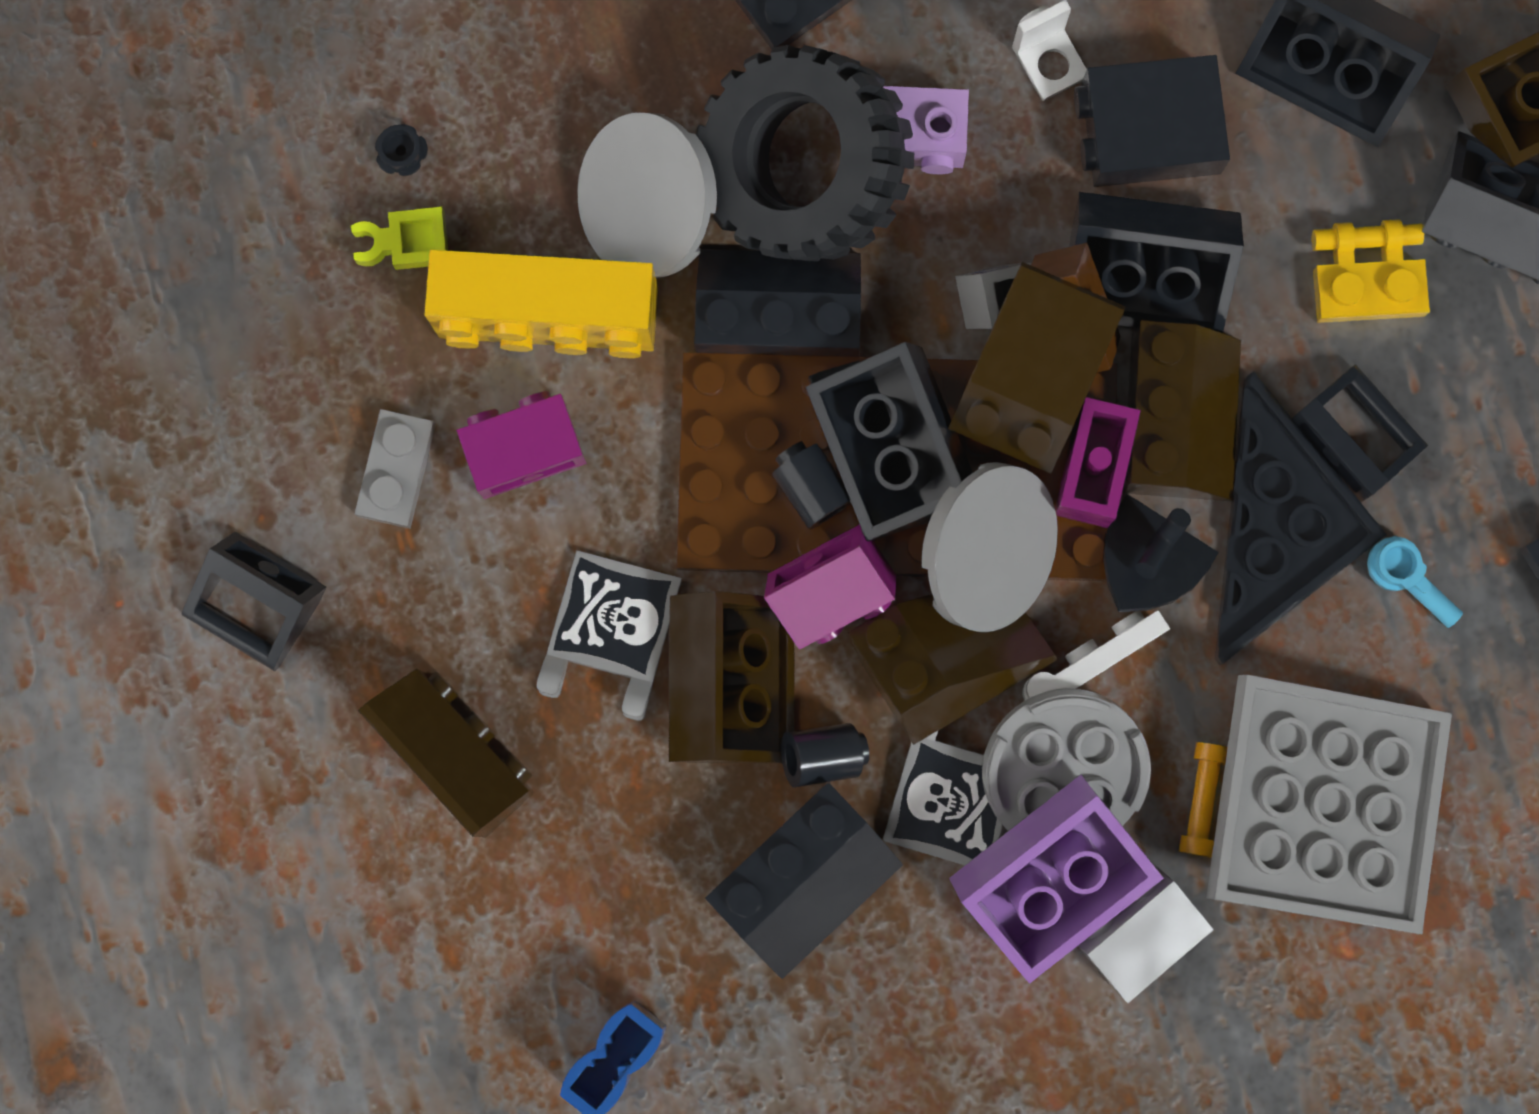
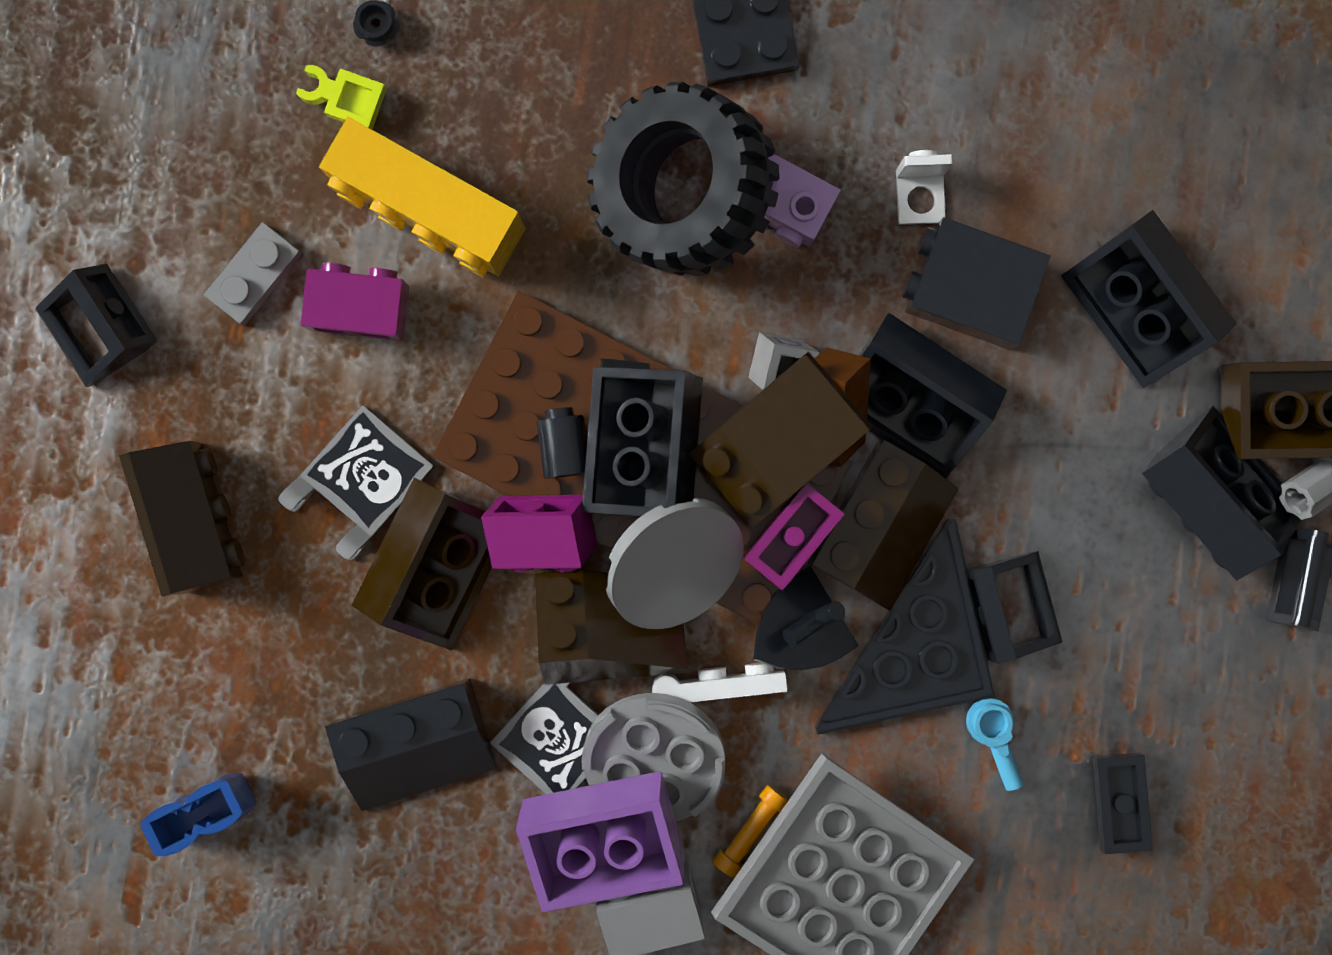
camera: 20 degrees right, 5 degrees up
light grey tile [578,113,717,278] -> none
black slope [694,249,861,357] -> none
black brick [781,723,869,788] -> none
yellow plate [1311,219,1430,323] -> none

